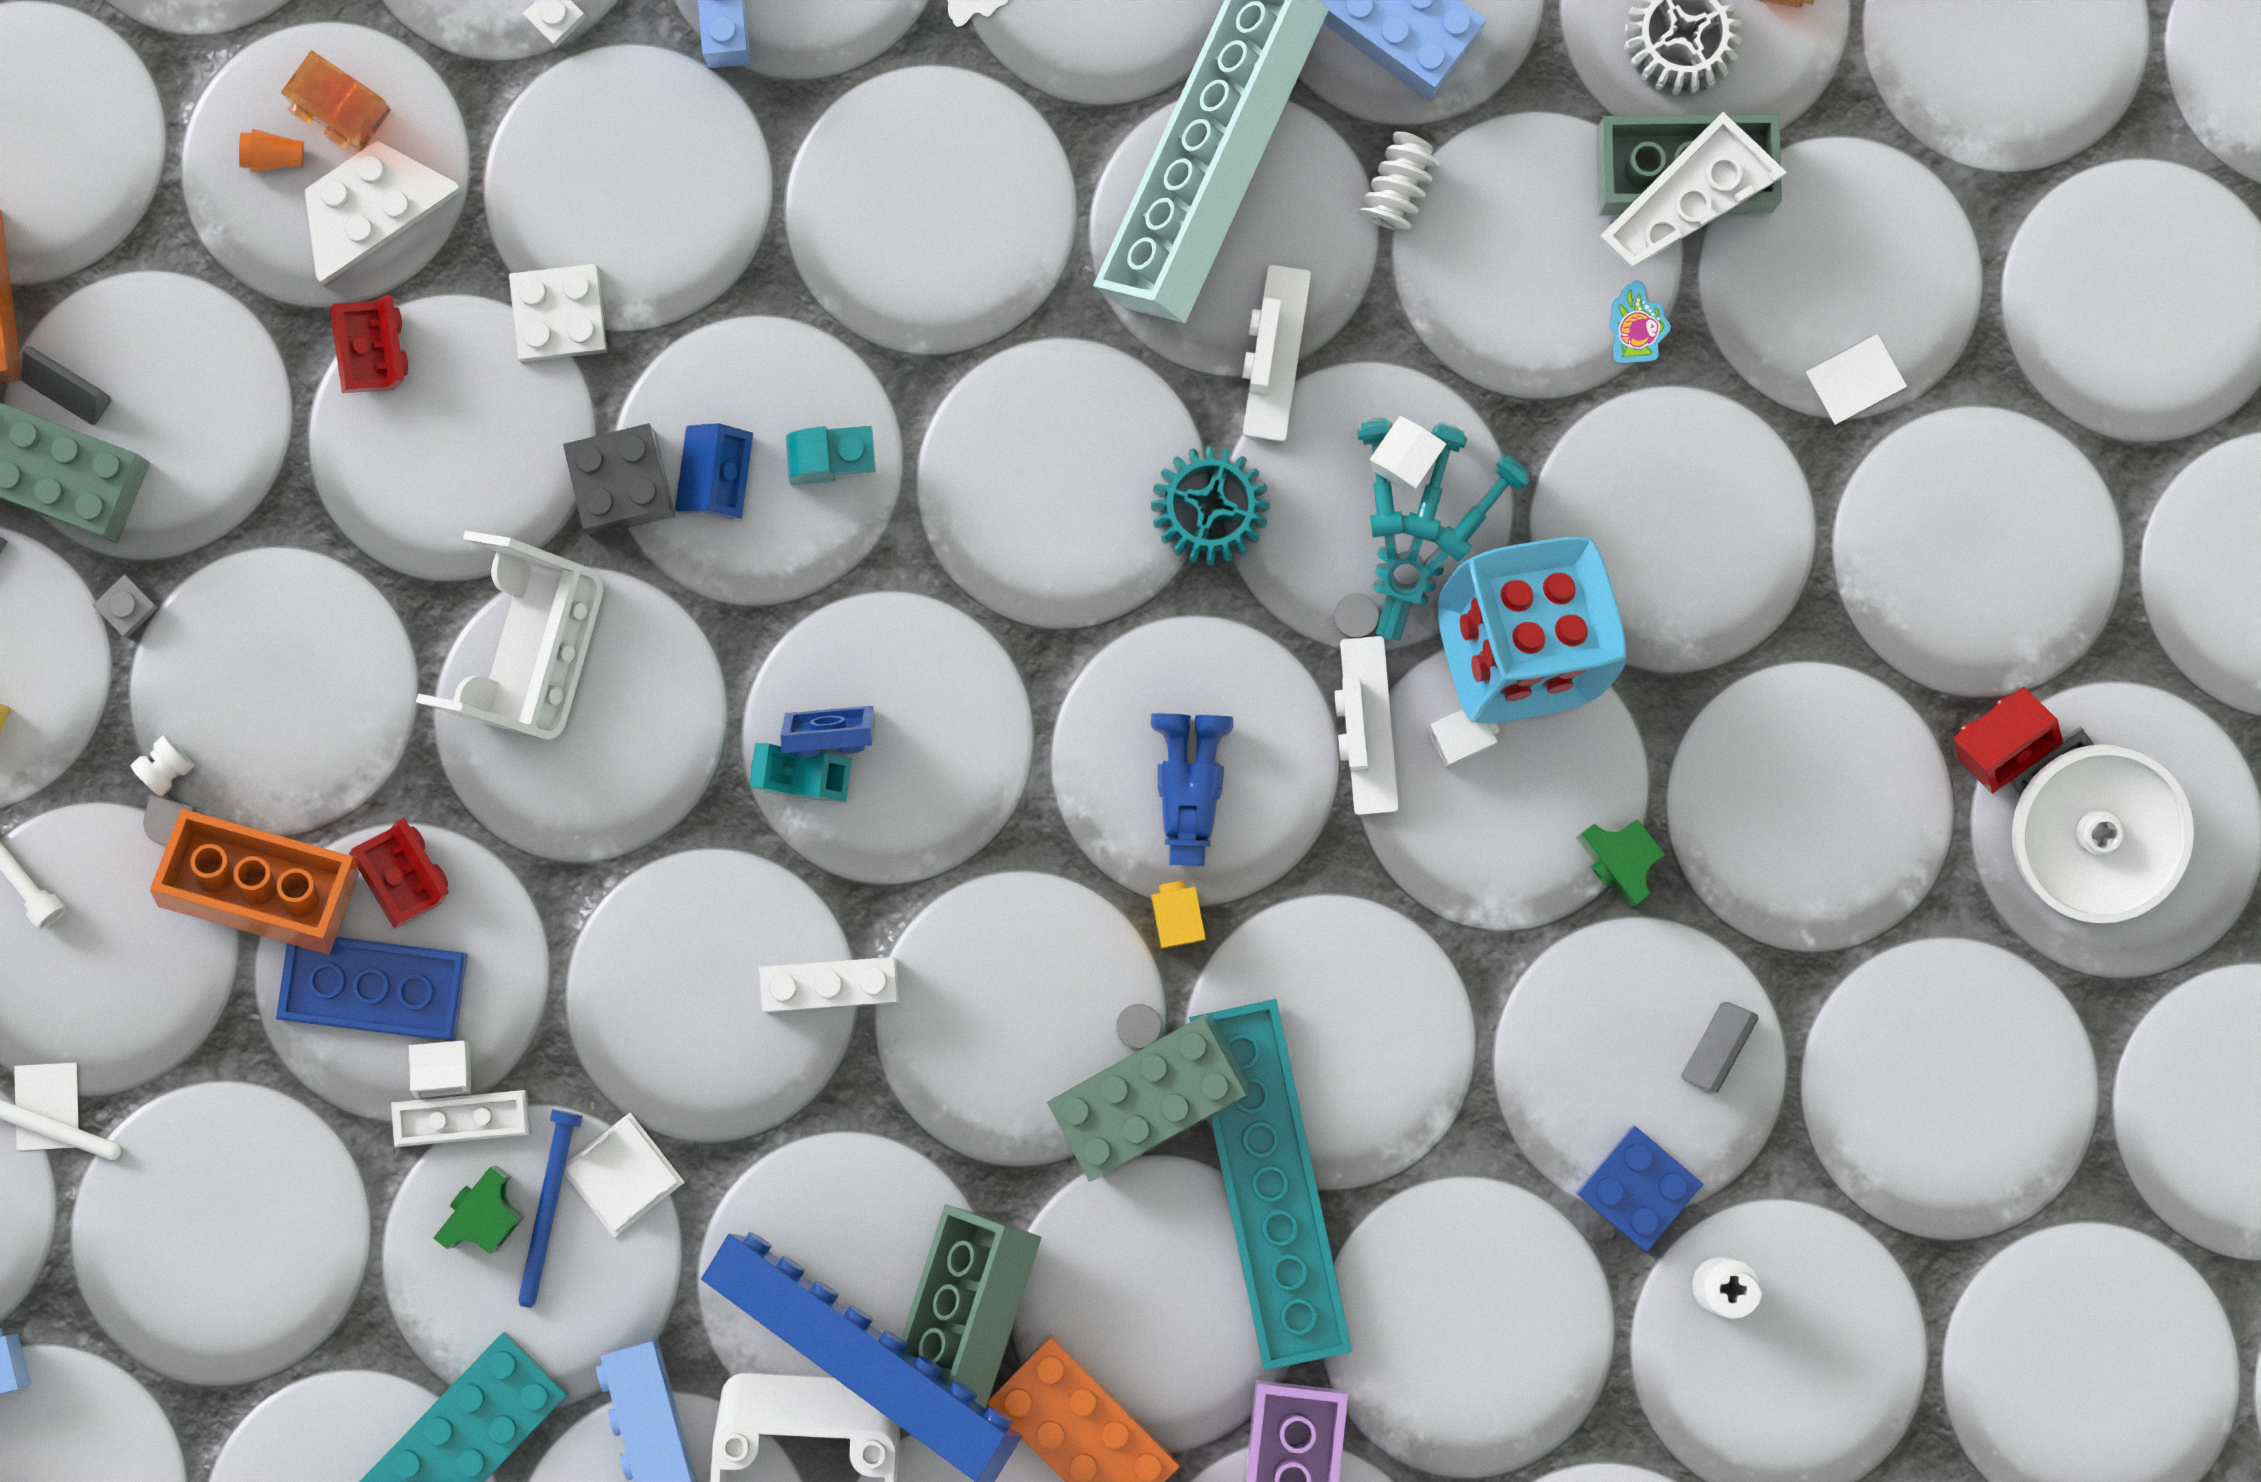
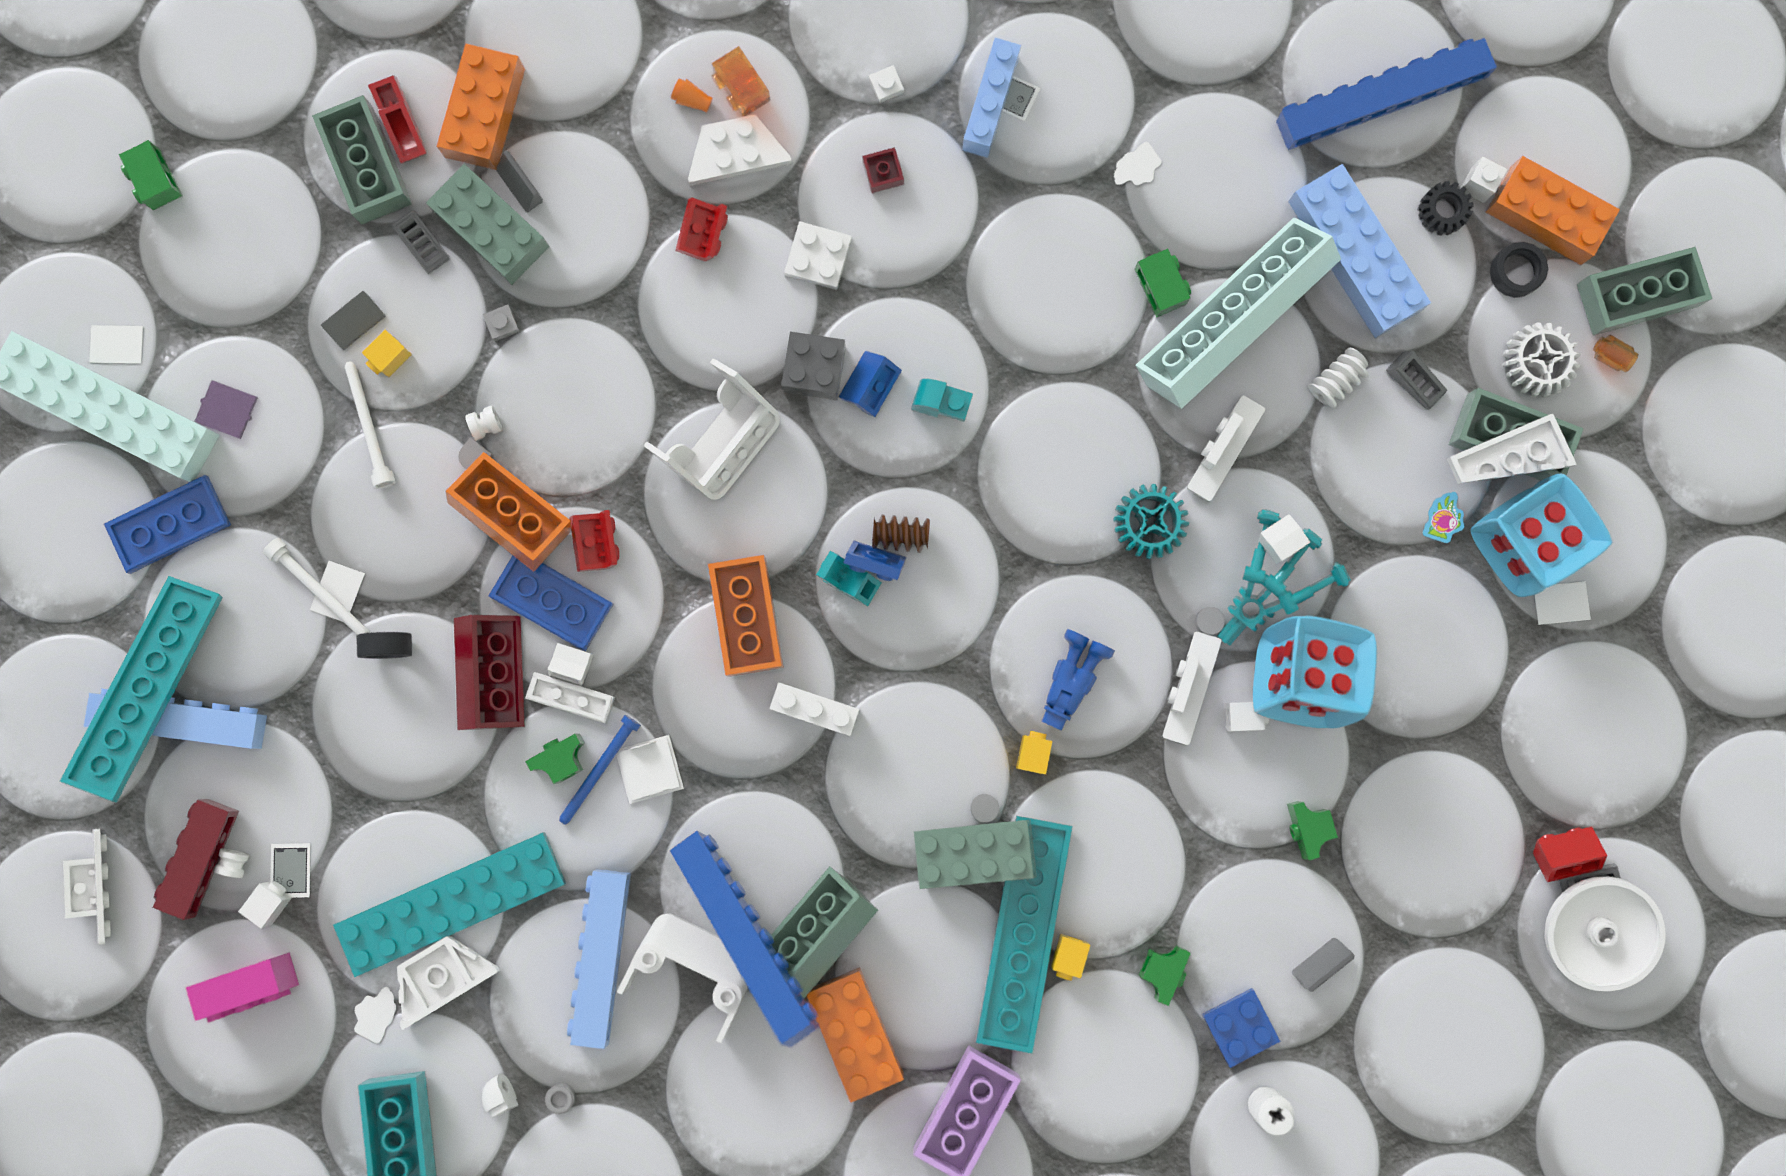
camera: 25 degrees right, 0 degrees up
none -> black tyre [357,632,412,659]
none -> dark red slope [454,615,525,730]
none -> orange brick [708,555,784,677]
none -> dark red piece [862,147,904,193]
none -> reddish brown piece [872,514,930,553]
none -> yellow brick [1051,934,1090,981]
none -> green brick [1134,249,1191,318]
none -> green brick [1139,945,1191,1006]
none -> dark grey slope [1386,350,1448,410]
none -> medium azure piece [1470,473,1612,597]

